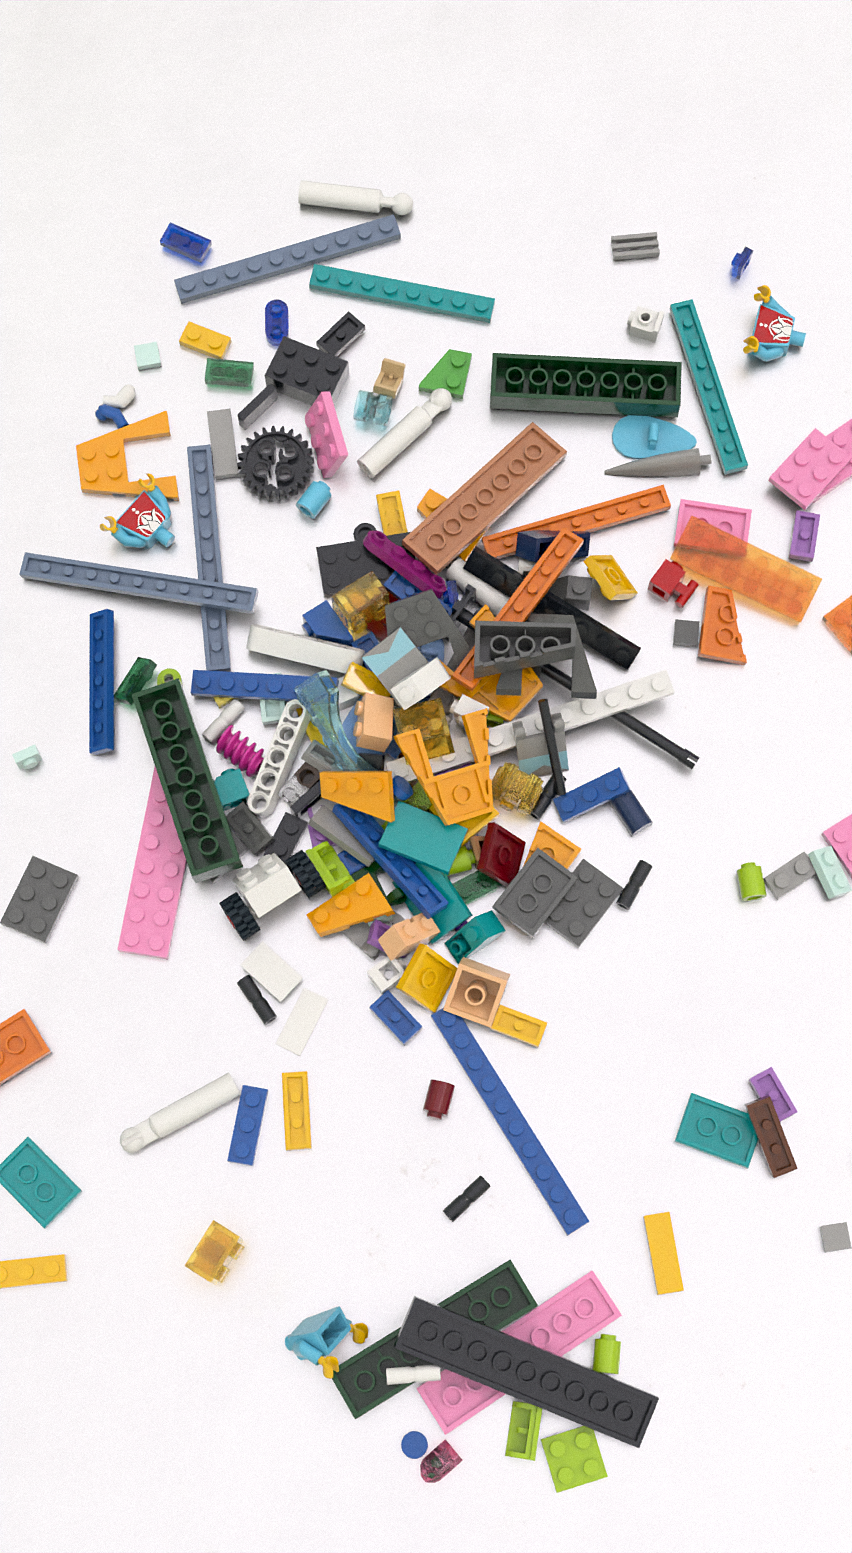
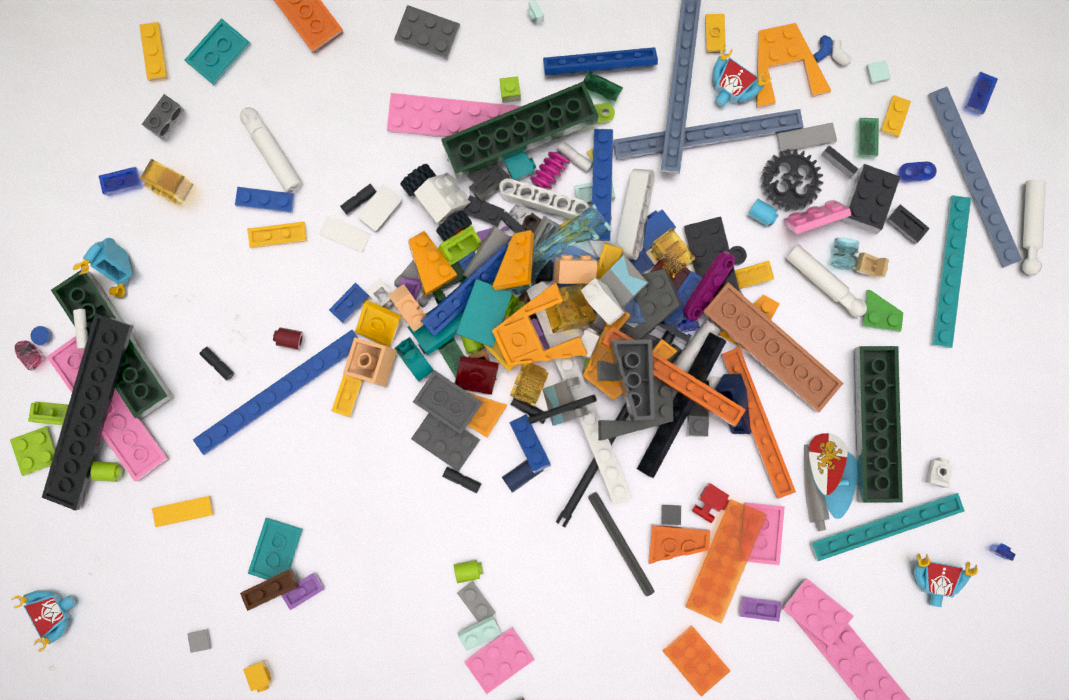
camera: 85 degrees right, 10 degrees up
blue tile [392,775,413,800] -> none
yellow plate [583,555,638,600] -> none
light grey tile [611,232,660,261] -> none
none -> torso [11,590,77,652]
none -> clear blue plate [98,166,142,195]
none -> dark grey brick [142,94,185,141]
none -> lime brick [499,76,521,103]
none -> dark grey axle [588,492,655,596]
none -> yellow plate [705,14,726,53]
none -> shield [808,433,848,496]

